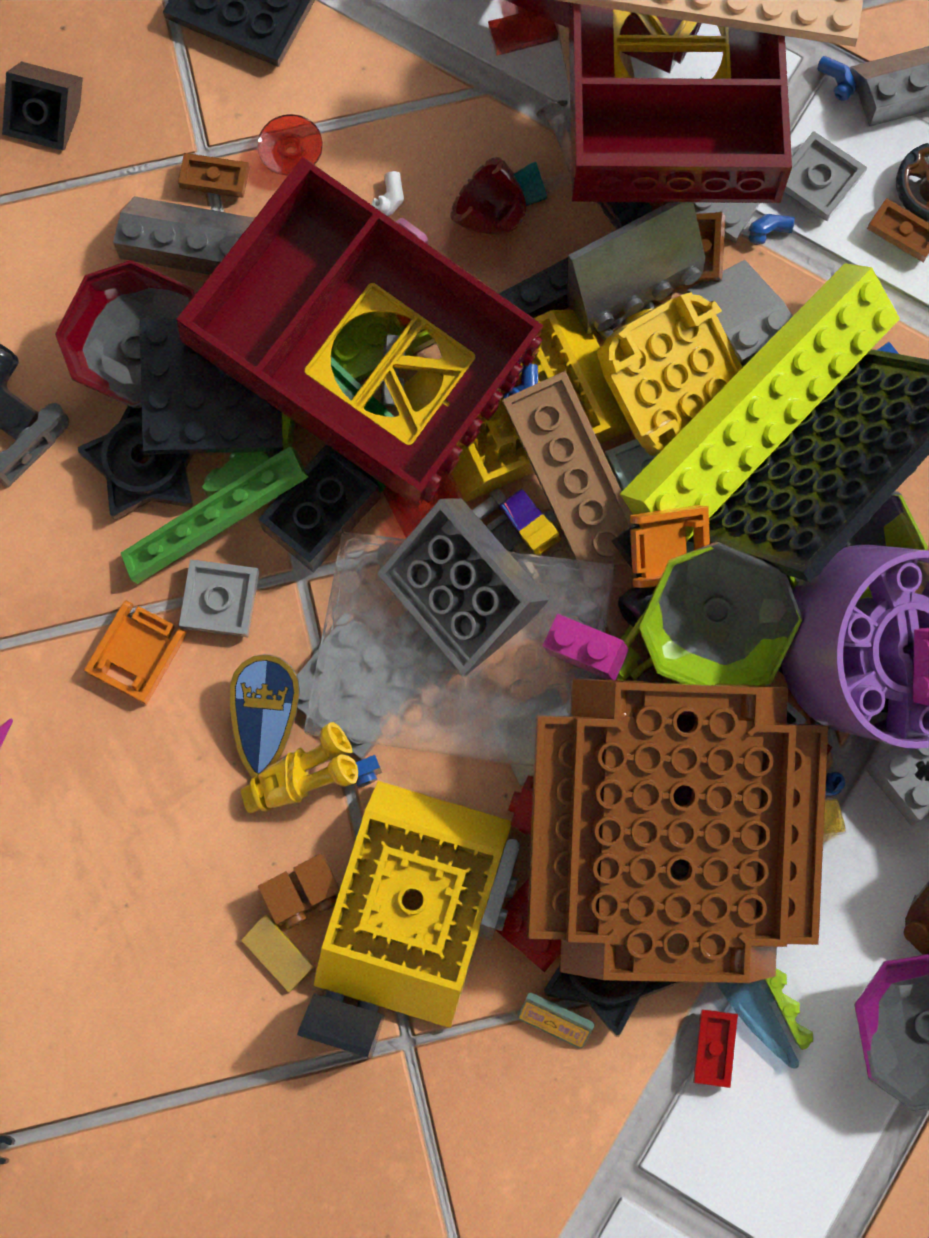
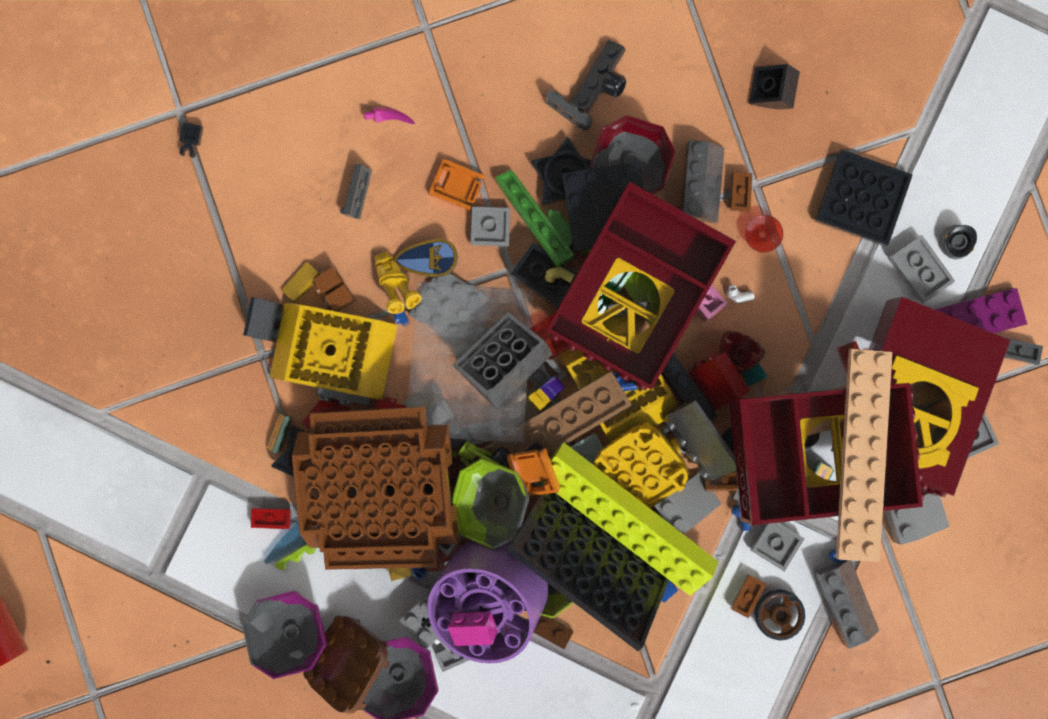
camera: 80 degrees right, 10 degrees up
dark pink brick [542,613,629,680] -> none
none -> dark grey hinge [340,164,372,219]
none -> light yellow arm [545,266,575,283]
none -> red brick [689,351,750,411]

